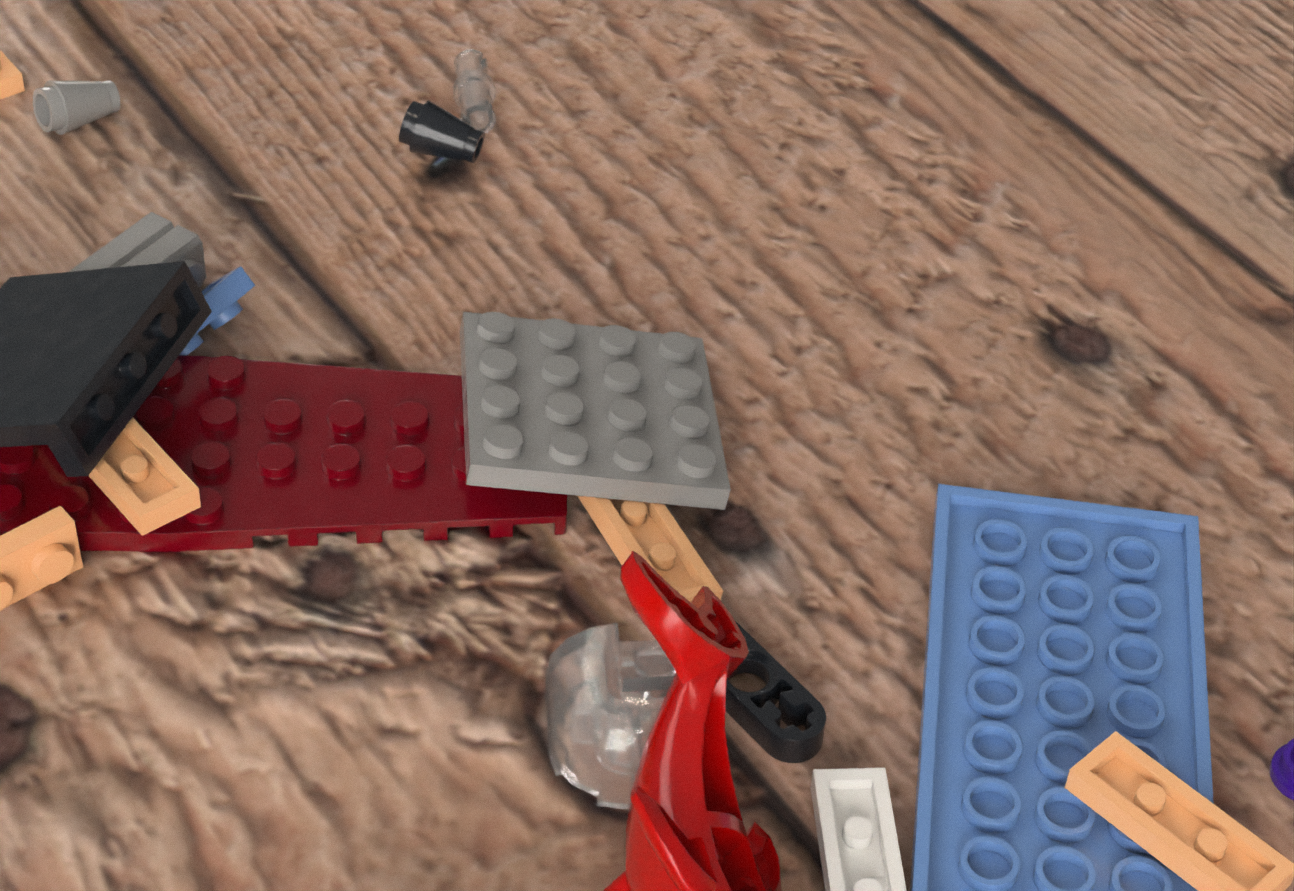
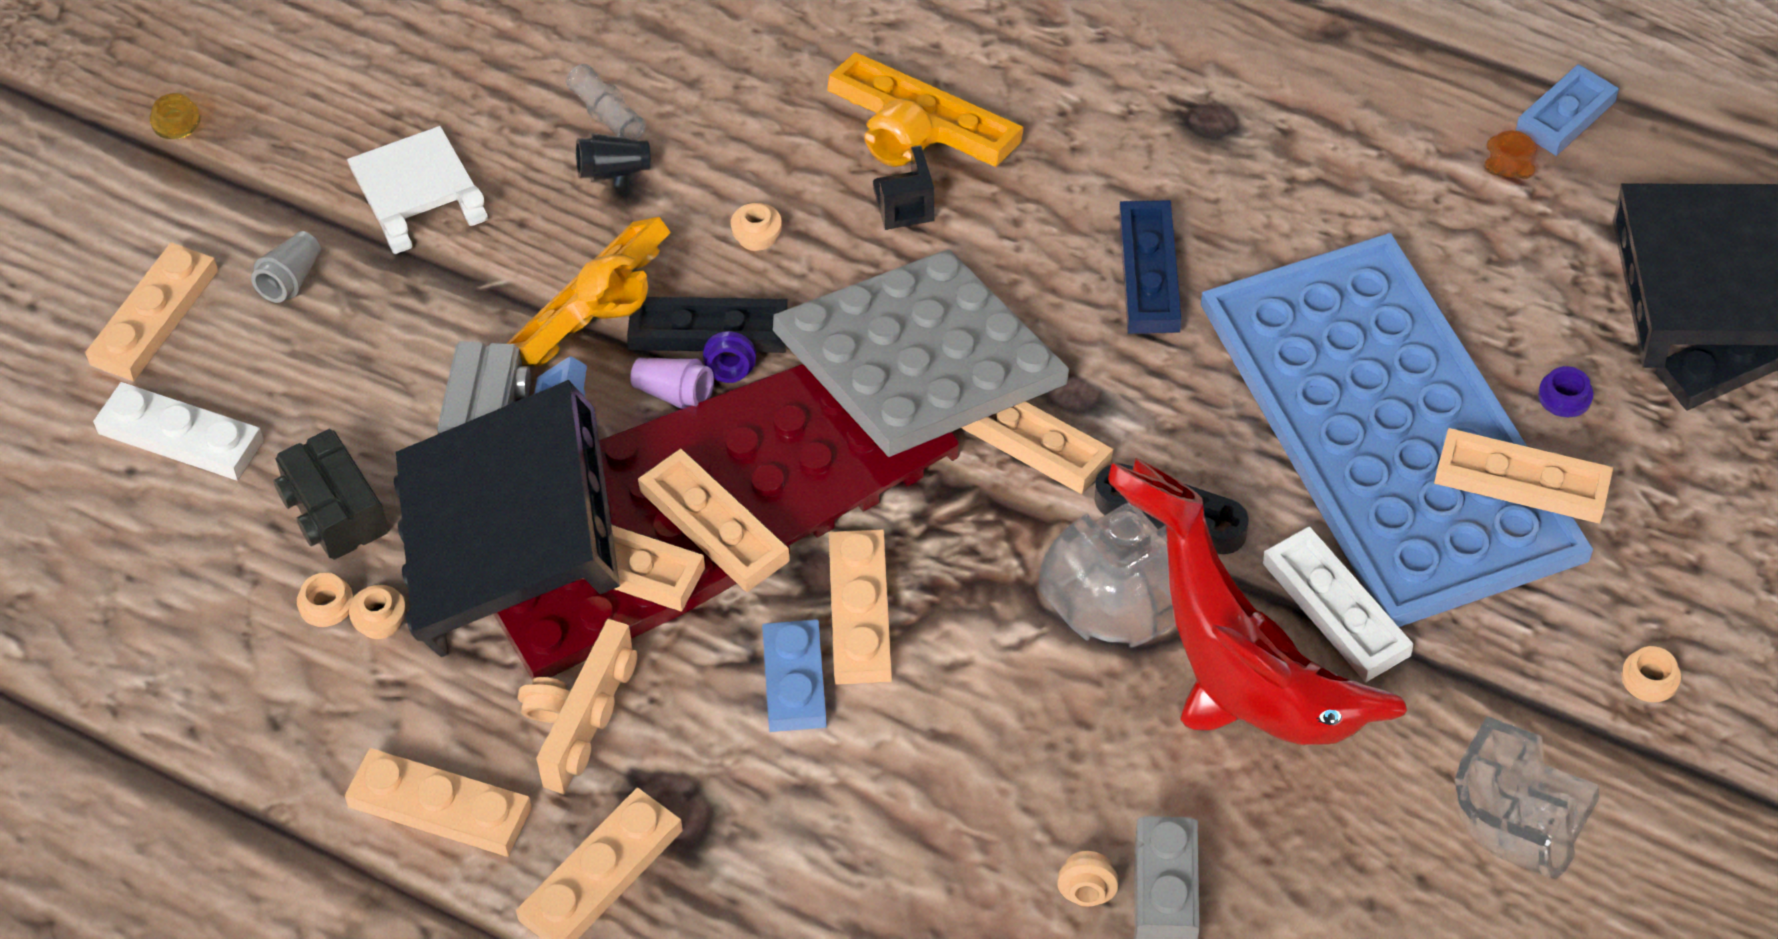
camera: 25 degrees left, 10 degrees up
none -> white flag [347,126,488,254]
none -> light orange plate [506,217,671,367]
none -> black plate [627,297,788,353]
none -> lavender cone [631,357,714,409]
none -> light nougat plate [638,449,790,592]
none -> dark purple plate [703,331,756,383]
none -> light nougat plate [731,203,782,251]
none -> medium blue plate [762,619,827,732]
none -> light orange plate [827,52,1024,167]
none -> light nougat plate [828,529,892,685]
none -> black panel [873,145,935,230]
none -> dark blue plate [1119,200,1181,334]

